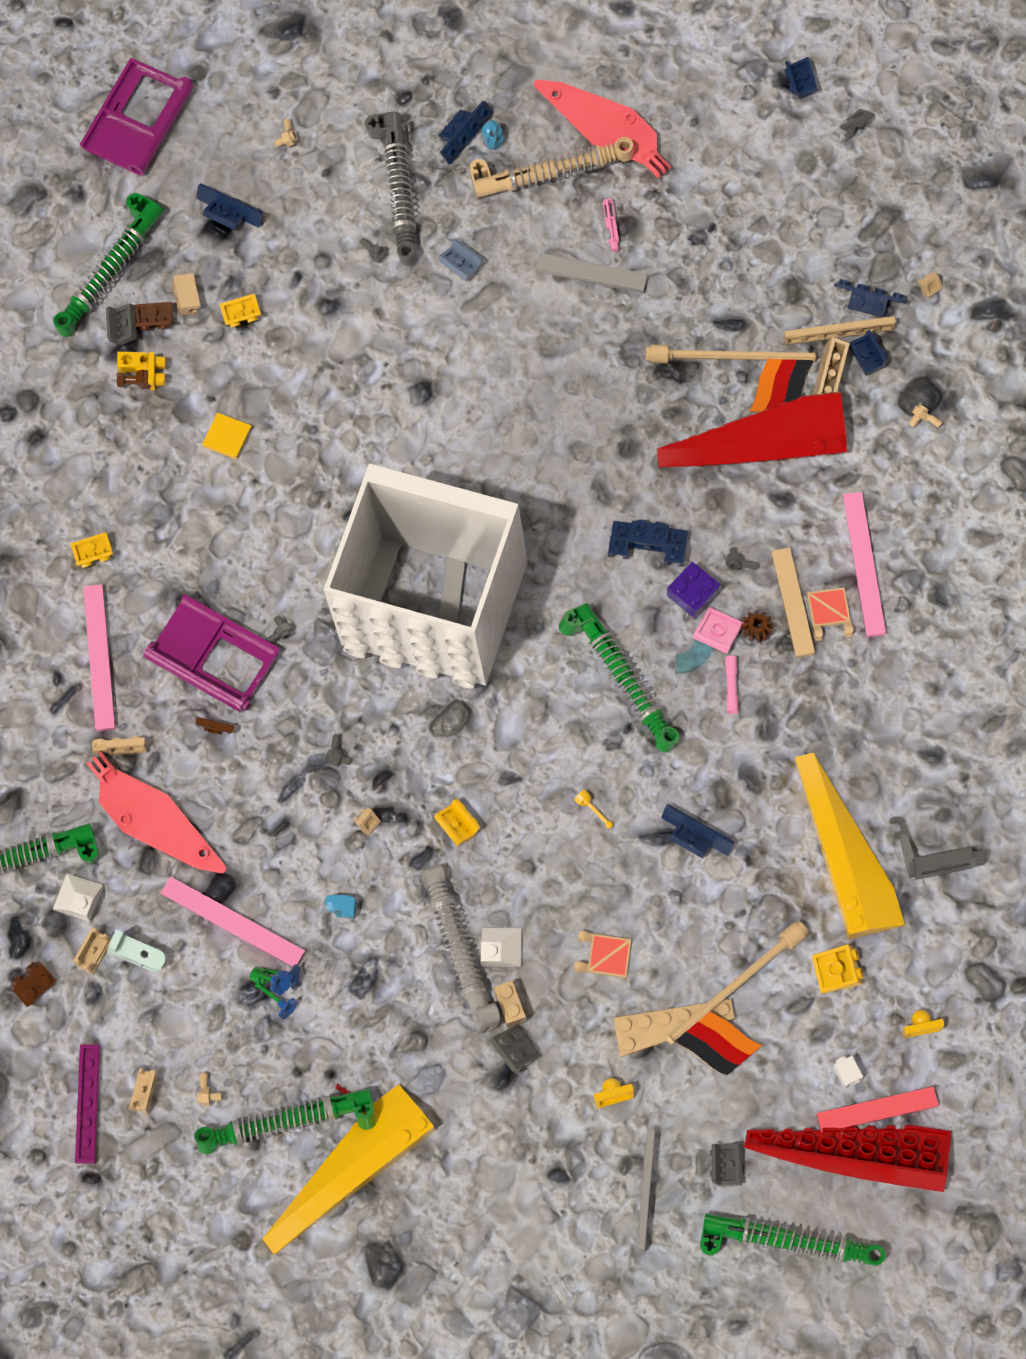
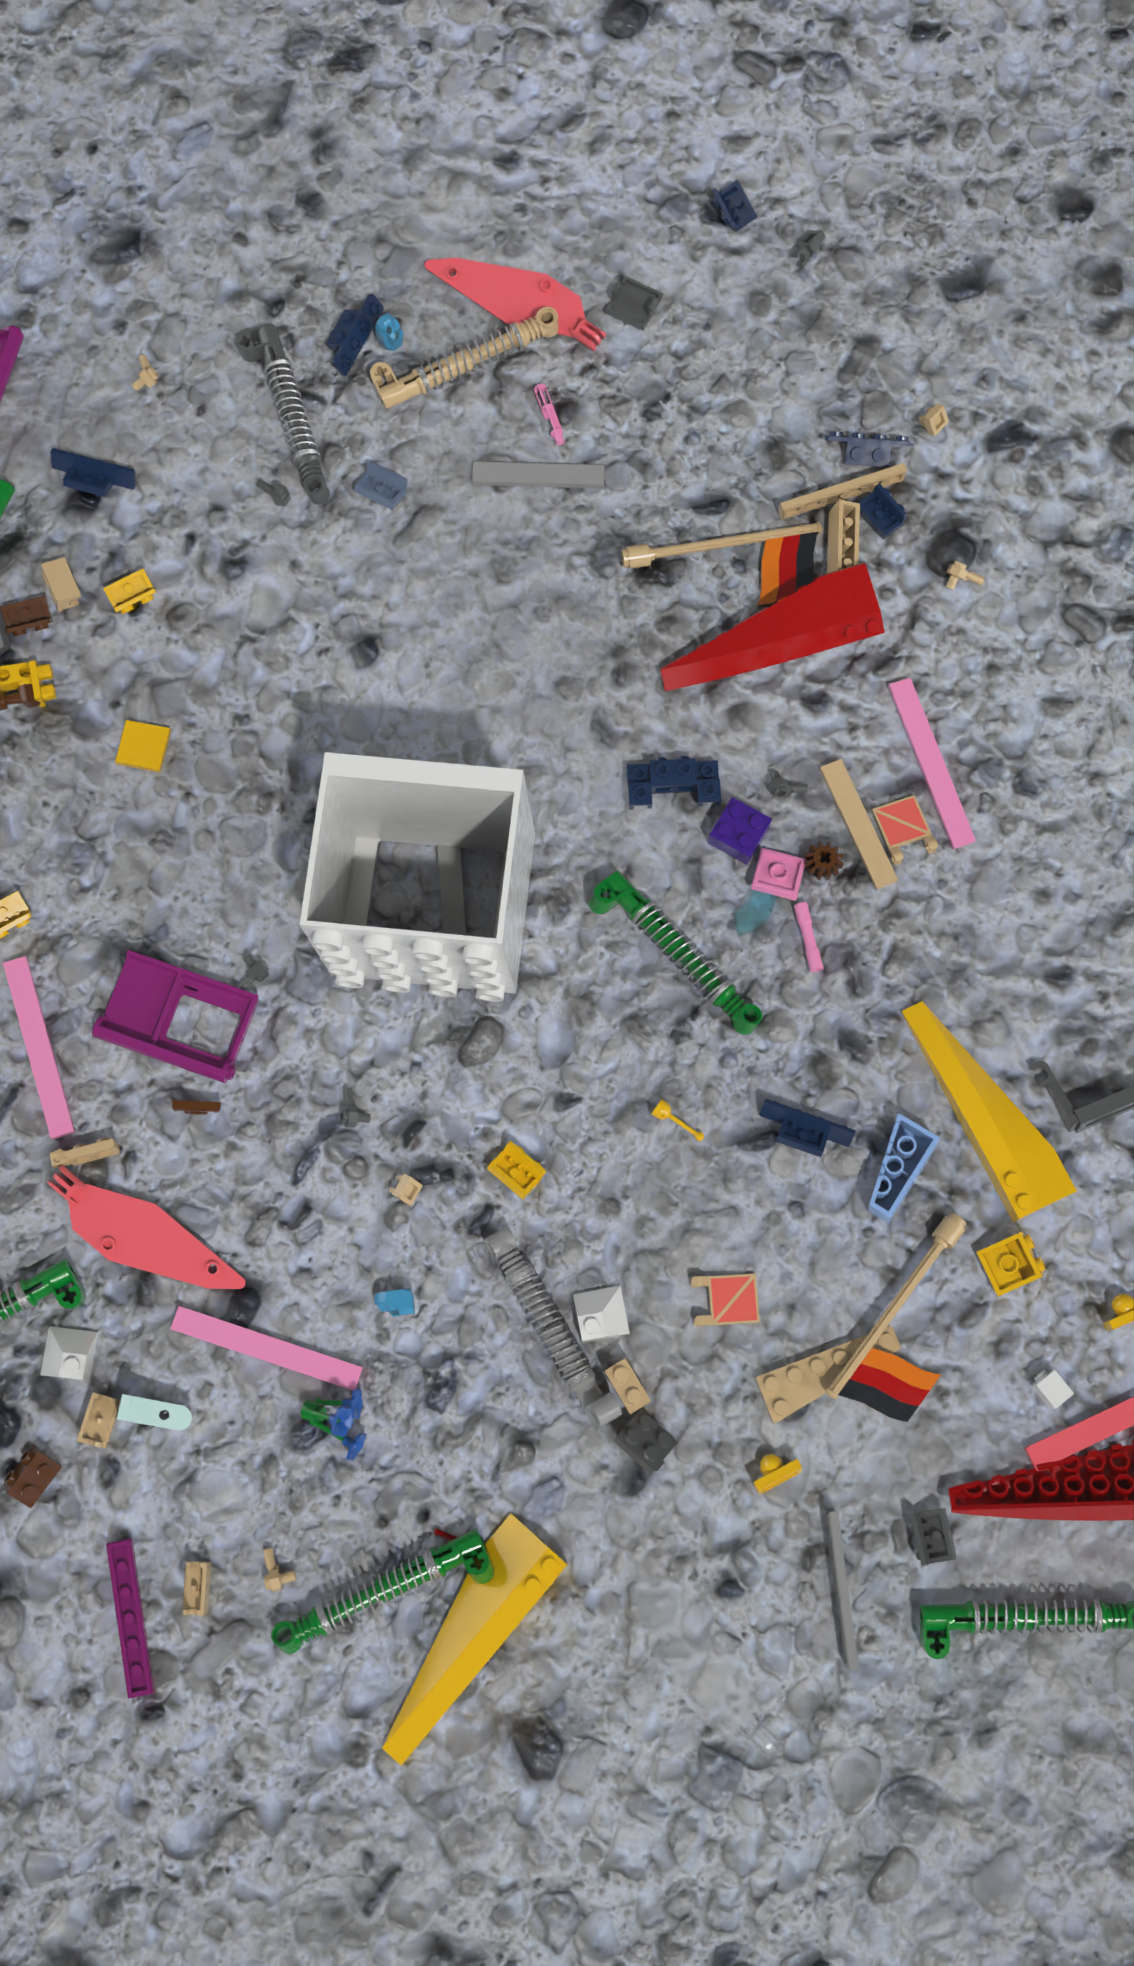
camera: 15 degrees left, 5 degrees up
none -> dark grey piece [605,276,663,331]
none -> light blue wedge [868,1113,940,1224]

